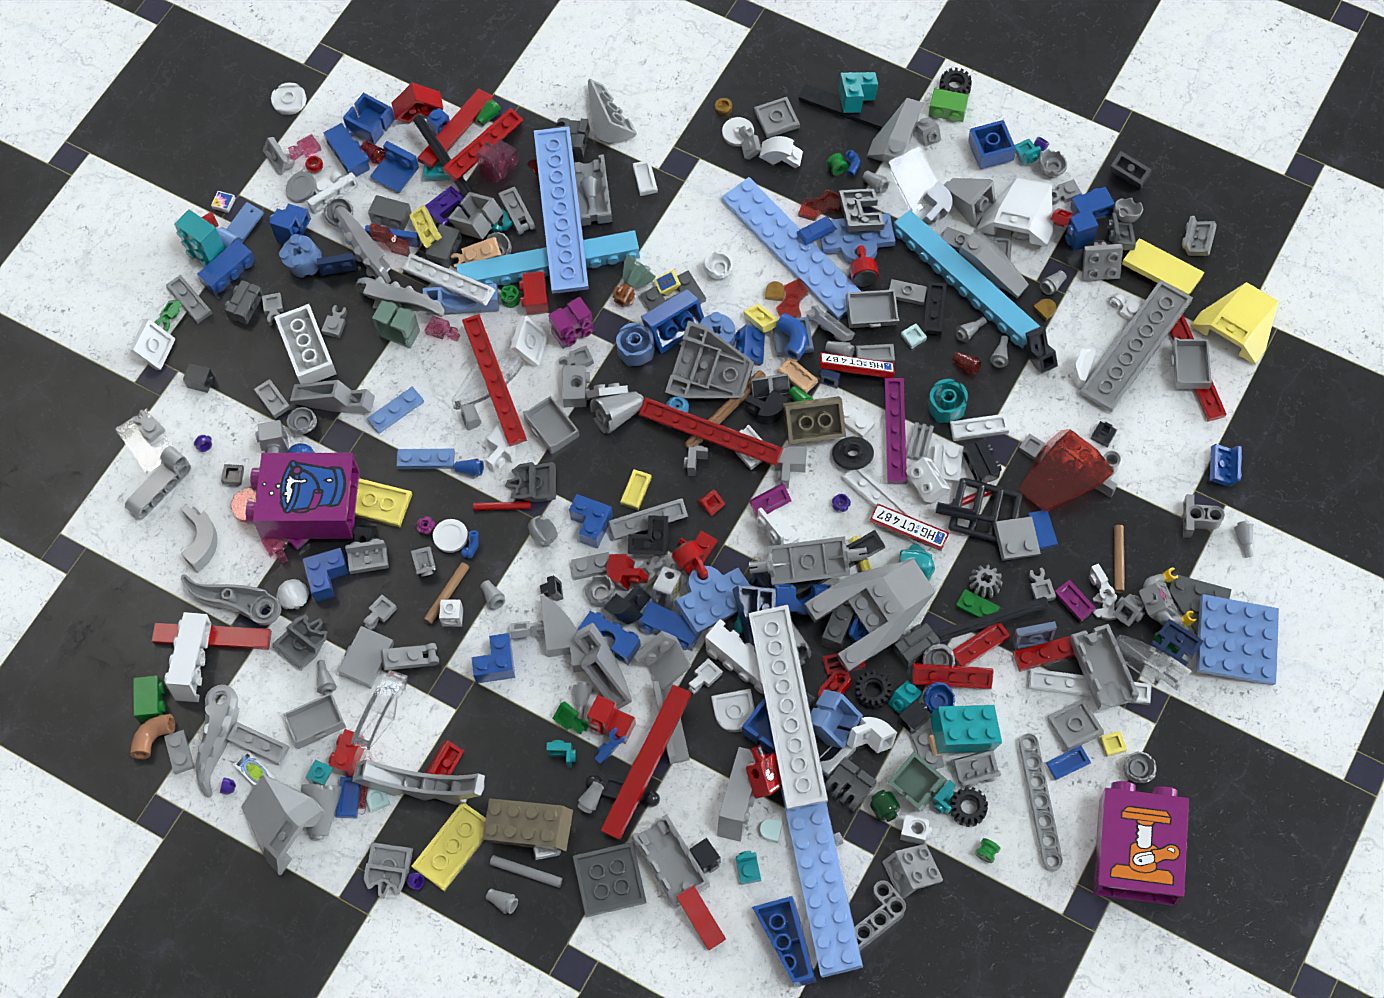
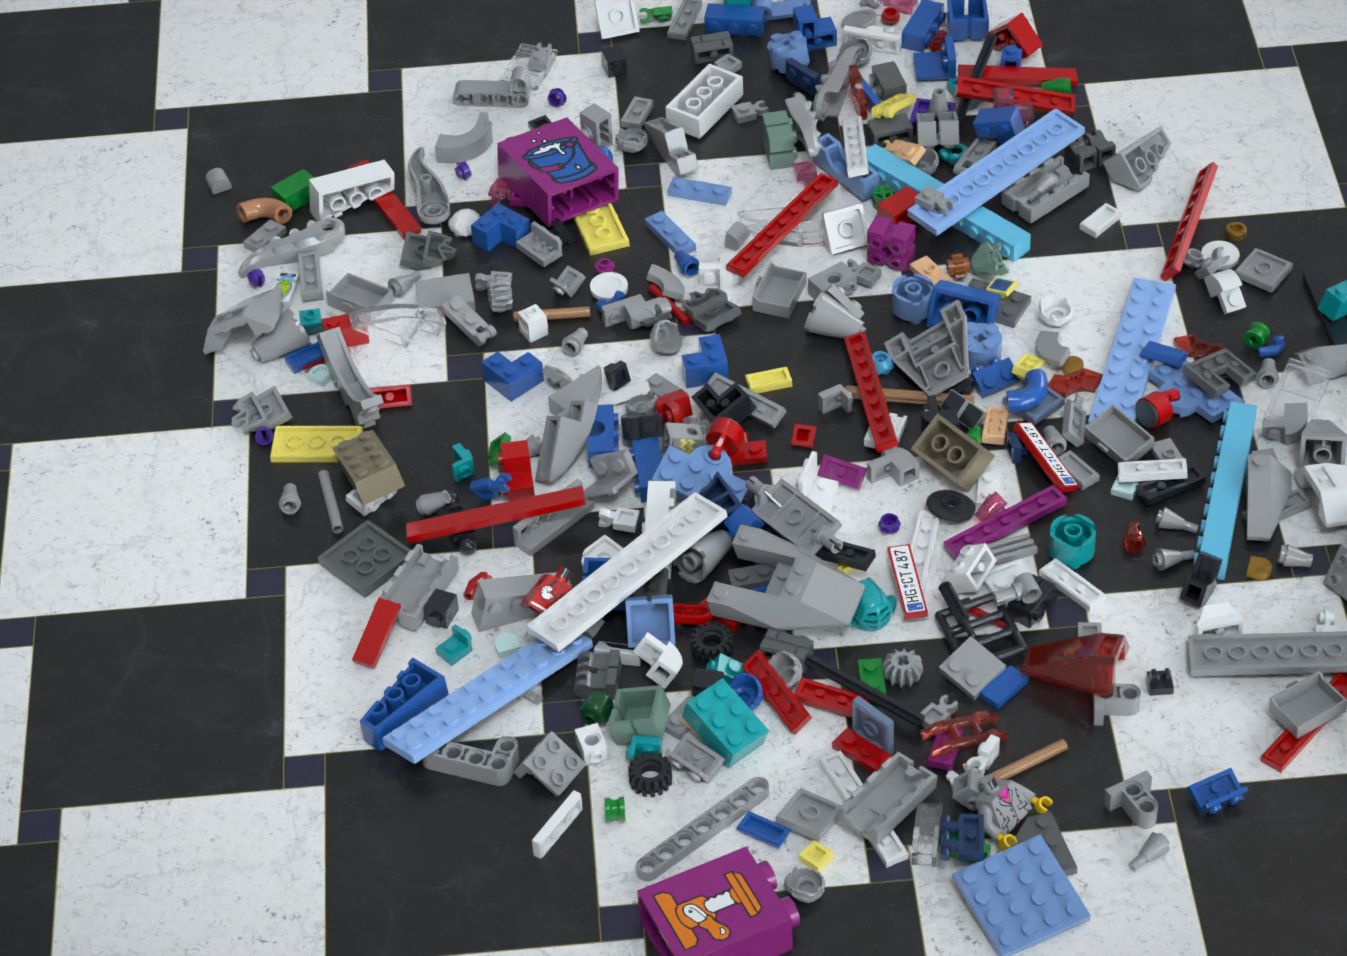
camera: 55 degrees right, 20 degrees down
none -> light grey brick [206,168,232,195]
none -> dark purple plate [454,161,472,181]
none -> red arm [463,572,492,600]
none -> light grey gear [487,277,513,313]
none -> white tile [532,791,583,859]
none -> light grey plate [601,294,672,330]
none -> white sticker [602,381,651,405]
none -> light grey tile [646,264,685,301]
none -> light nougat plate [910,256,952,286]
none -> light grey plate [915,186,954,215]
none -> clear red piece [919,711,1009,758]
none -> light grey cone [929,88,949,119]
none -> blue brick [973,106,1025,146]
none -> clear pink cone [974,491,1008,522]
none -> light grey pin [992,572,1042,607]
none -> light grey tile [1036,331,1071,367]
none -> white tile [1118,458,1187,482]
none -> red tile [1160,162,1218,281]
none -> light grey plate [1183,248,1203,268]

